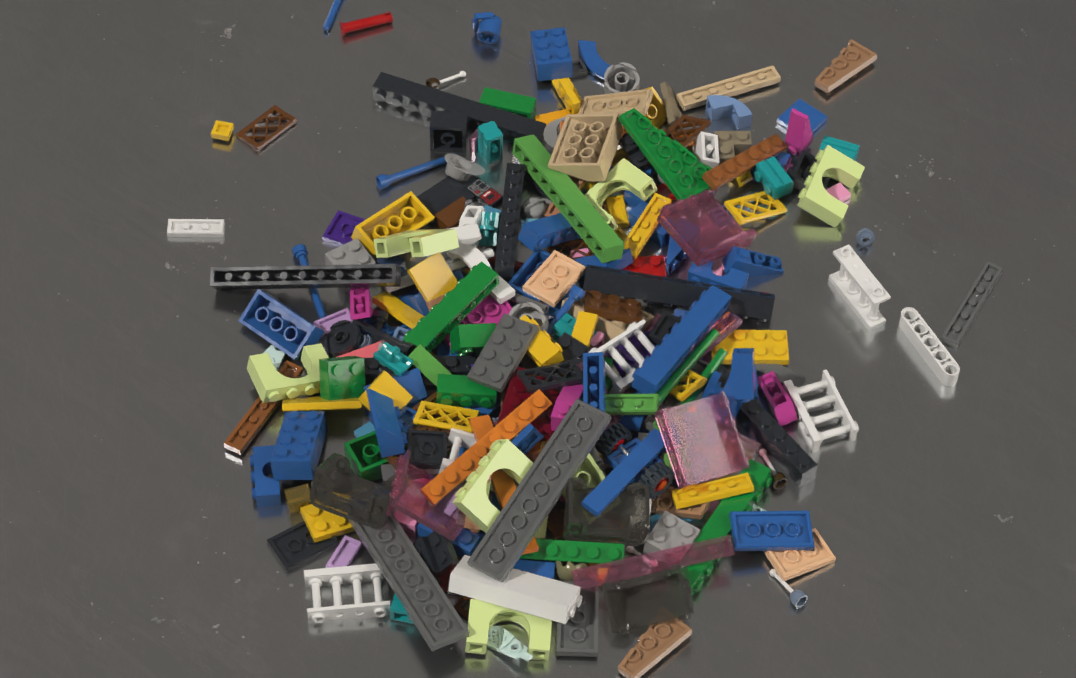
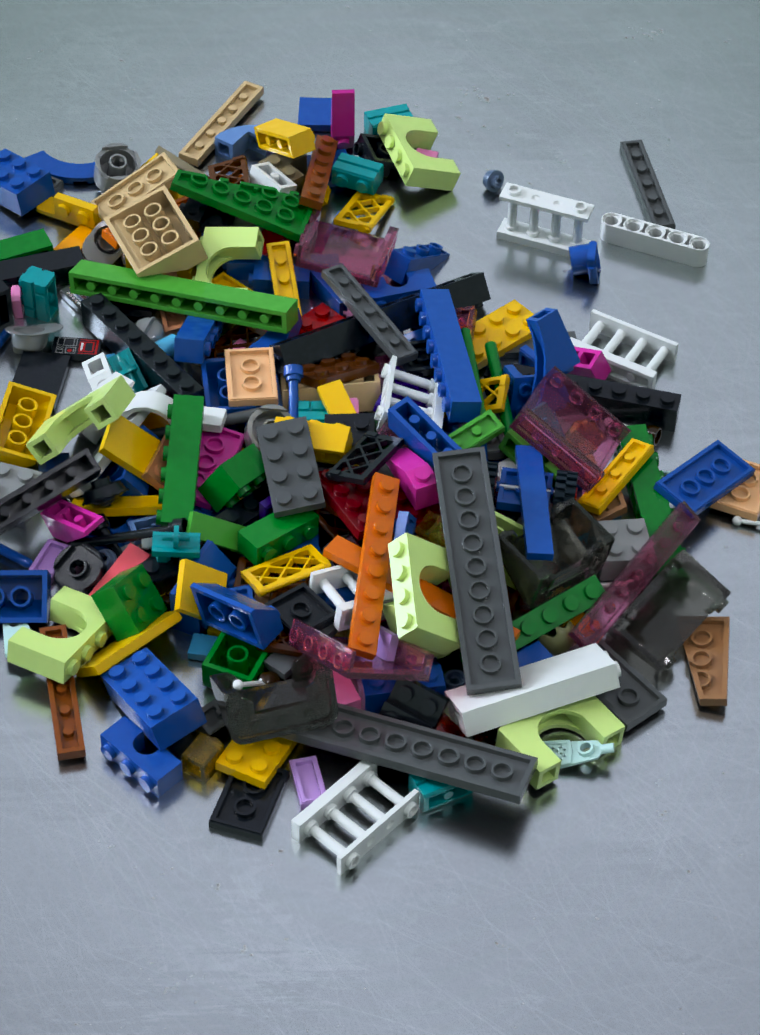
camera: 40 degrees left, 5 degrees down
reddish brown slope [435,196,465,229] -> none
medium nougat wing [815,39,877,93] -> none
none -> black piece [82,476,129,508]
none -> hinge [233,671,280,693]
none -> yellow brick [254,118,316,159]
none -> dark grey tile [321,263,418,366]
none -> blue piece [569,241,601,284]

